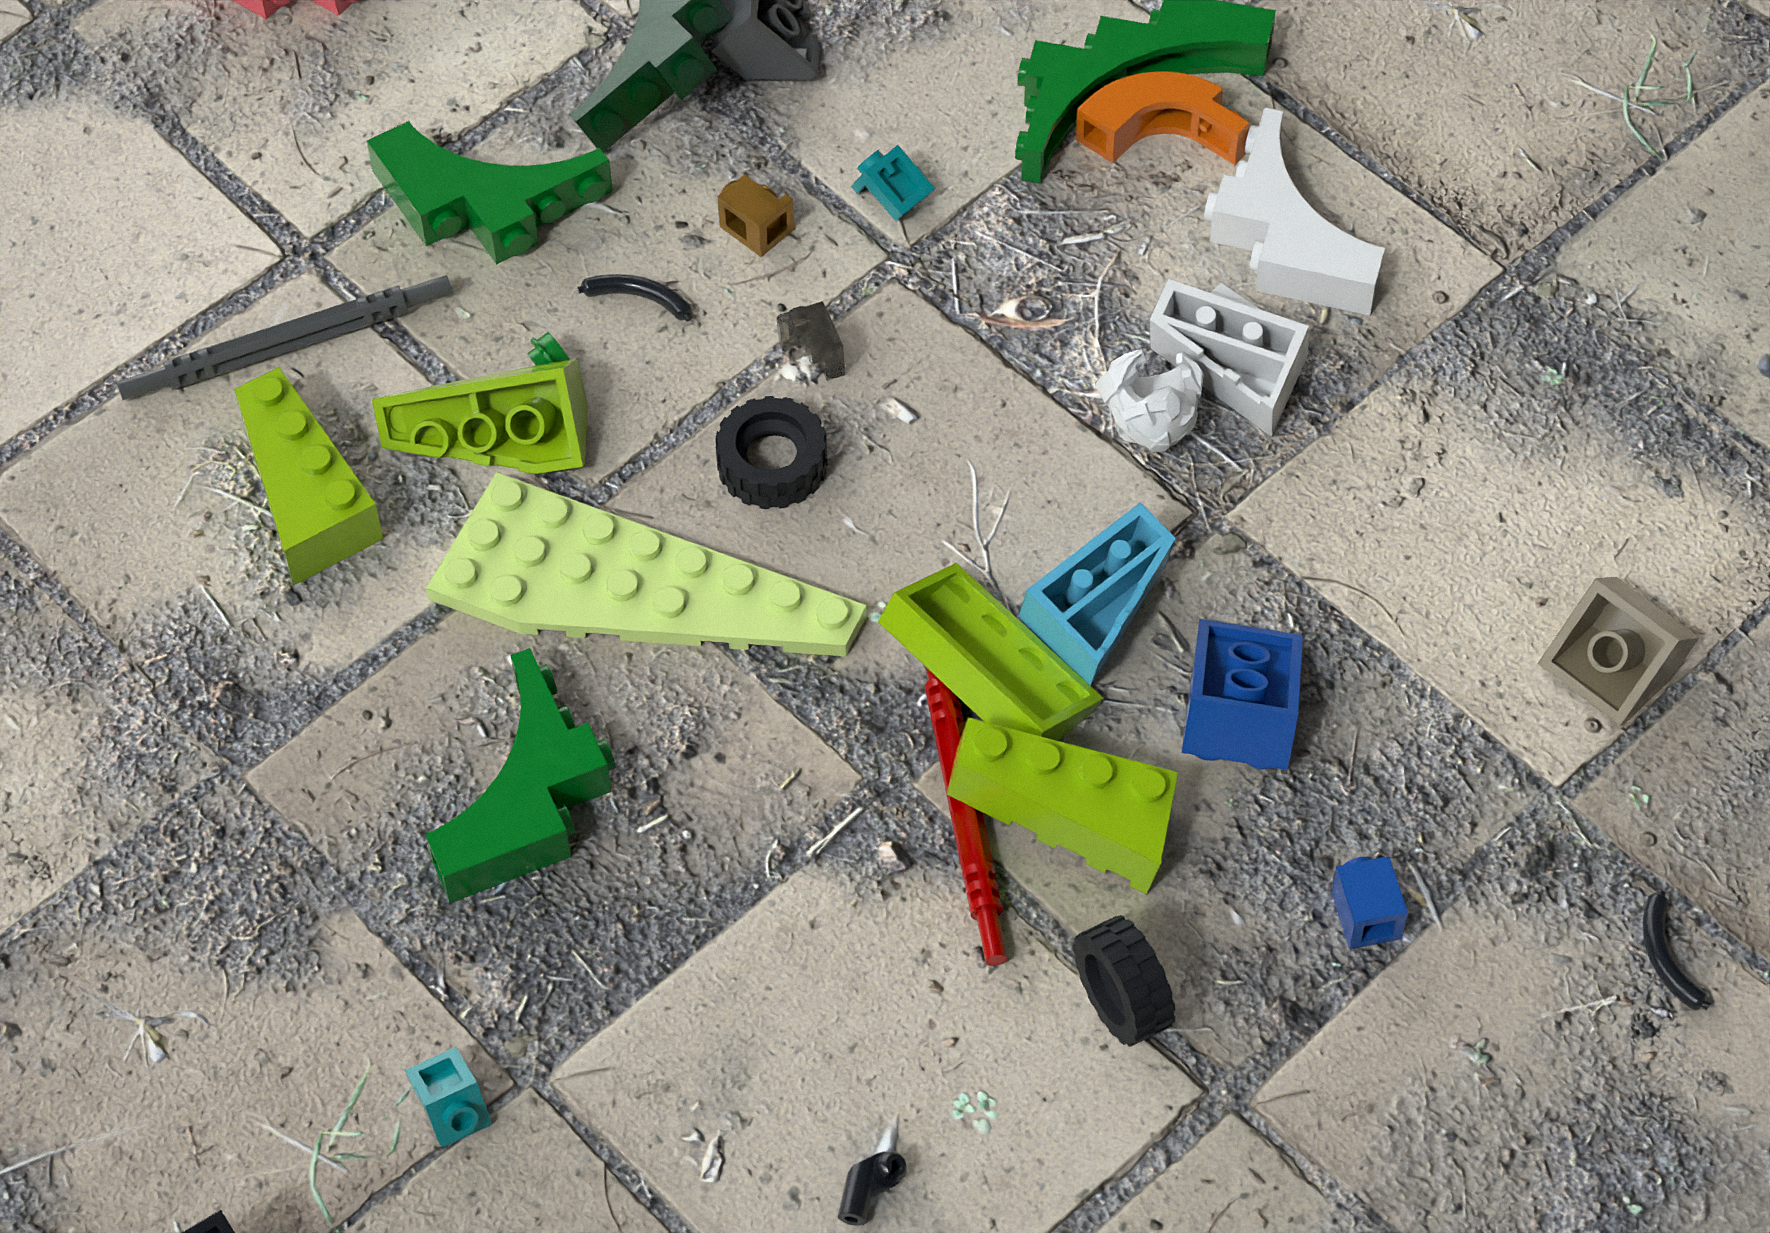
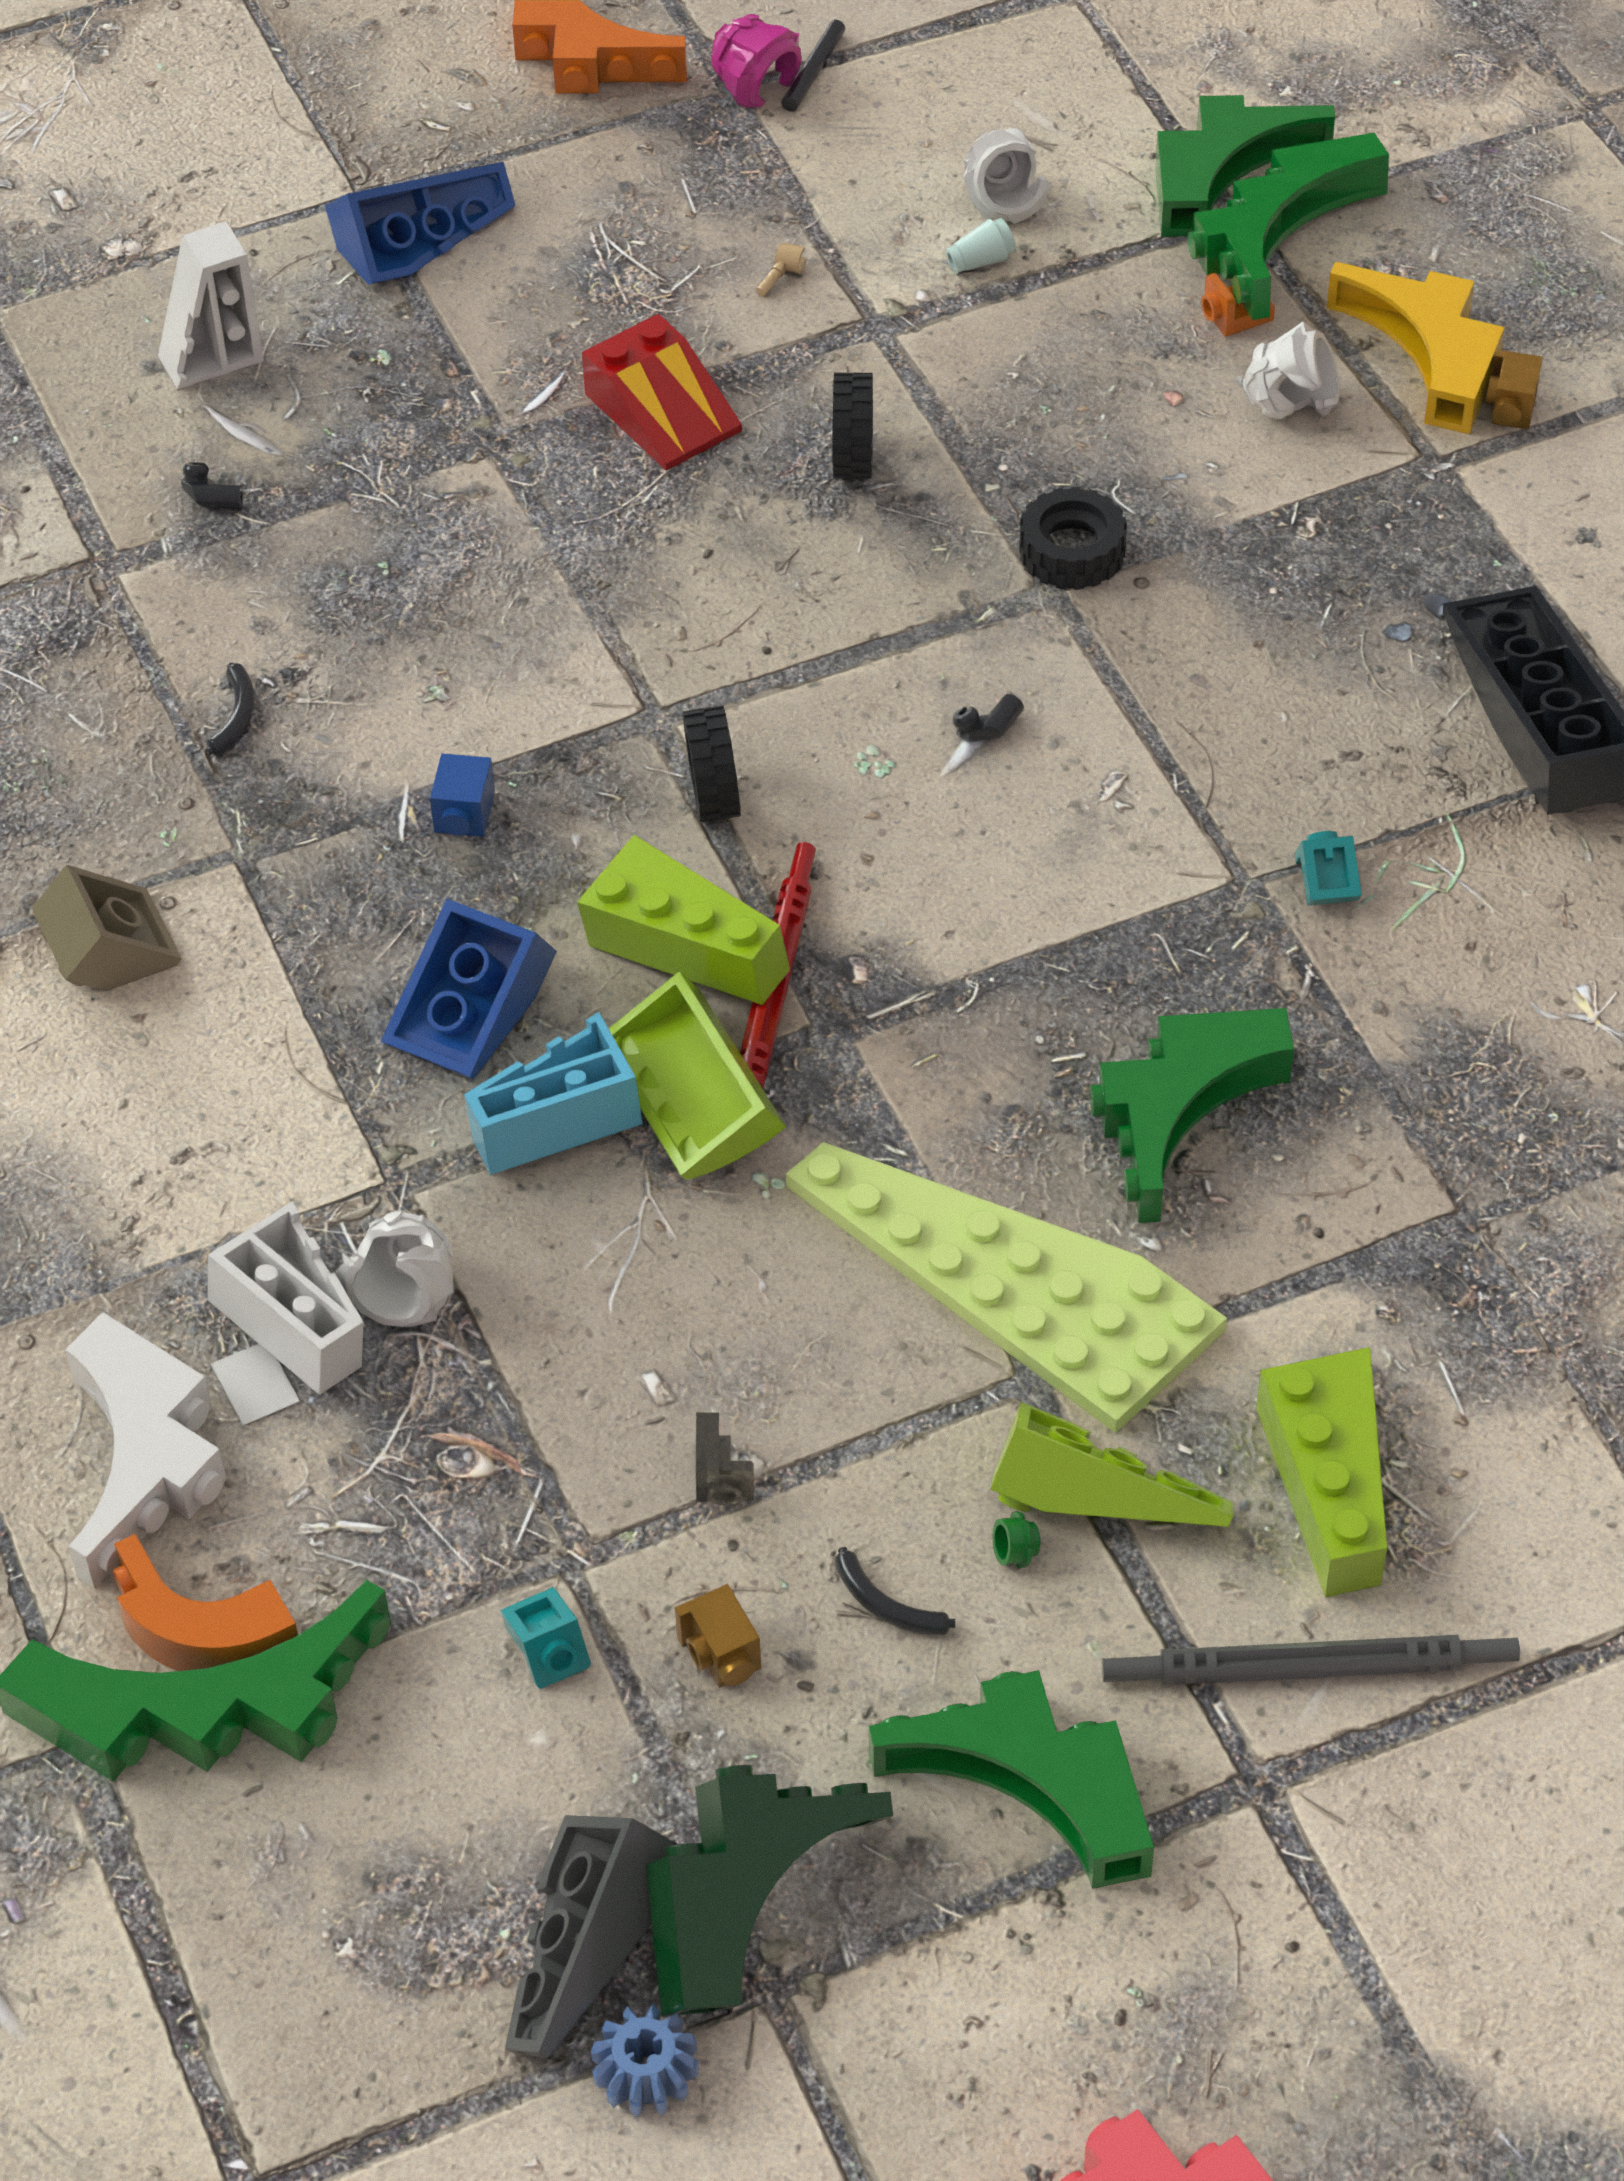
camera: 160 degrees left, 5 degrees down
black tyre [715,396,828,509] -> none

